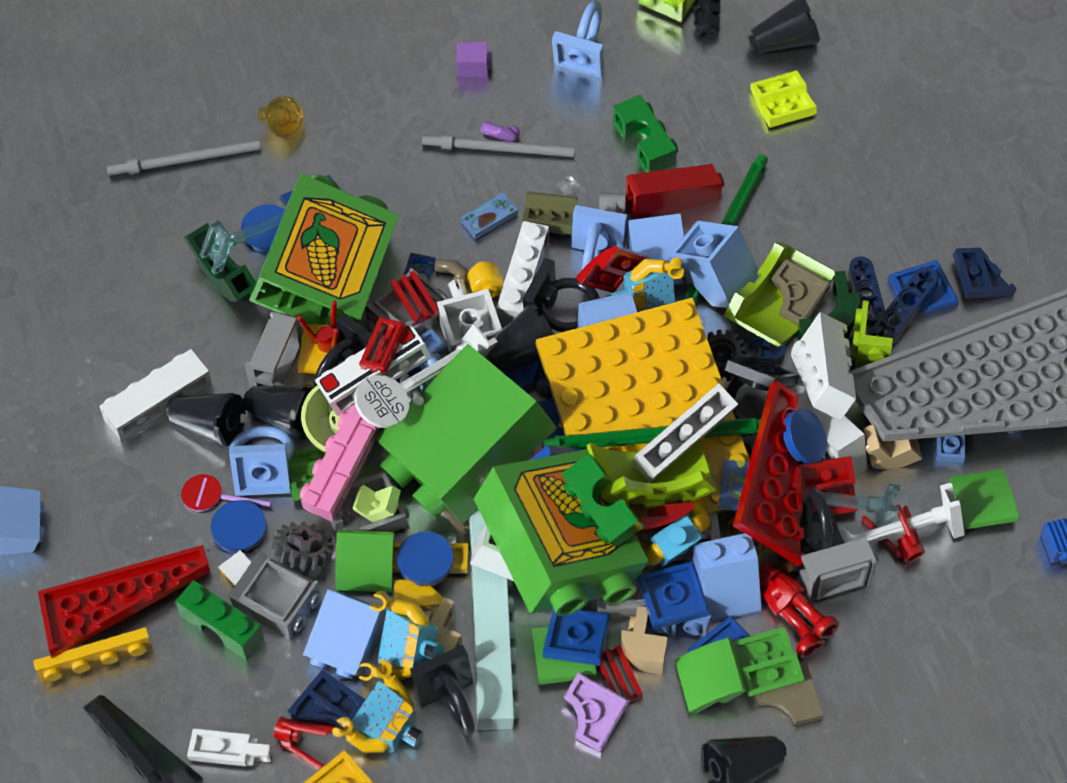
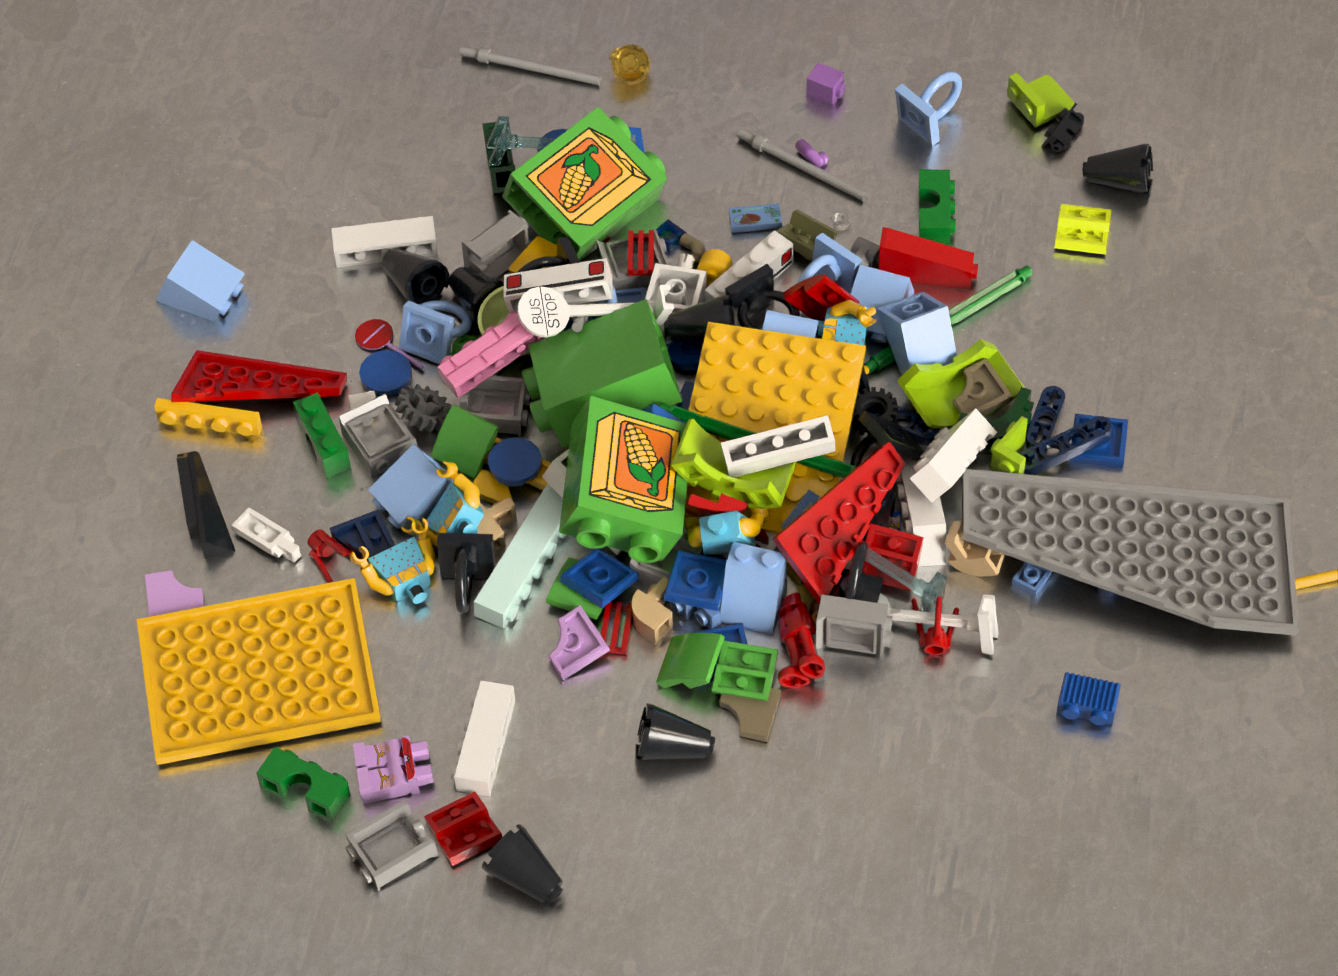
camera: 30 degrees right, 5 degrees down
red plant [297,300,339,353] -> none
yellowish green bracket [353,485,401,522] -> none
red tile [359,317,407,375] -> none
green arch [561,453,645,547] -> none
blue tile [783,408,827,465] -> none
bright green slope [949,469,1019,529] -> none
dark blue wing [953,247,1017,298] -> none

